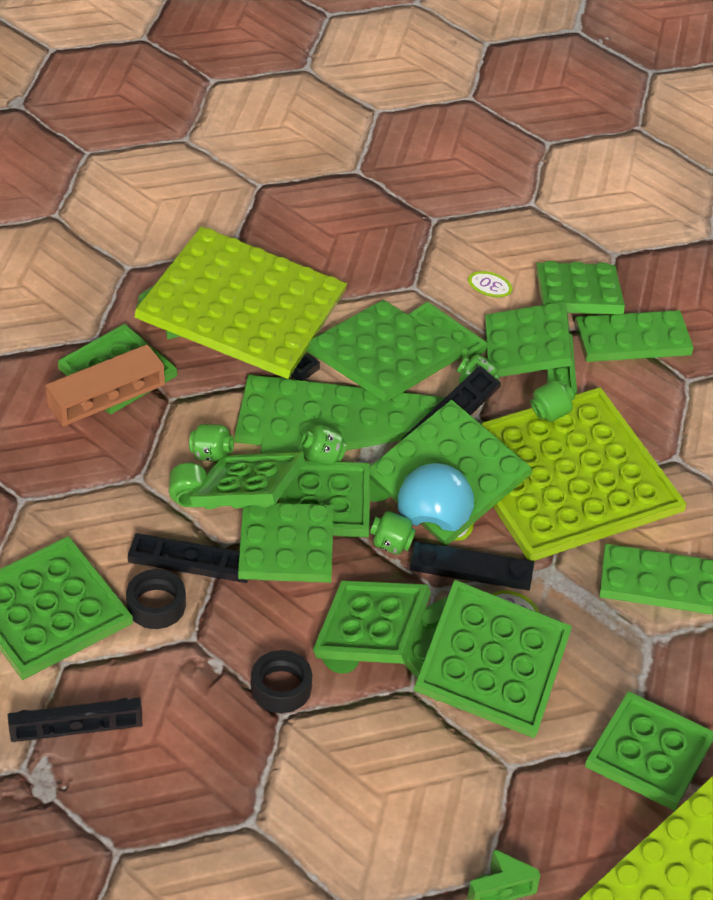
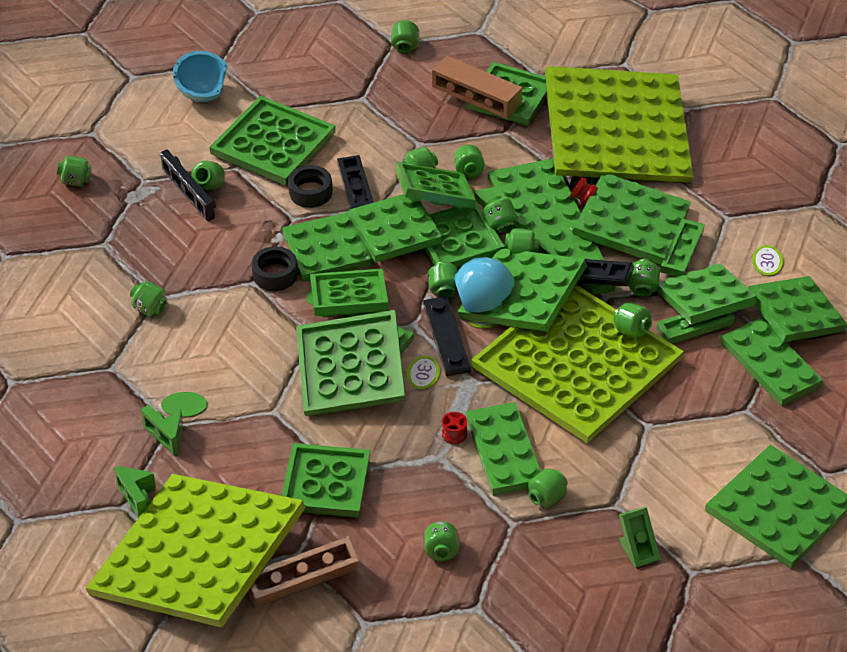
camera: 70 degrees right, 0 degrees up
none -> bright green head [130,280,168,317]
none -> bright green sticker [161,392,207,417]
none -> bright green head [191,160,225,191]
none -> bright green plate [282,212,371,282]
none -> red wheel [442,412,467,444]
none -> bright green head [505,228,540,254]
none -> red wheel [569,177,598,206]

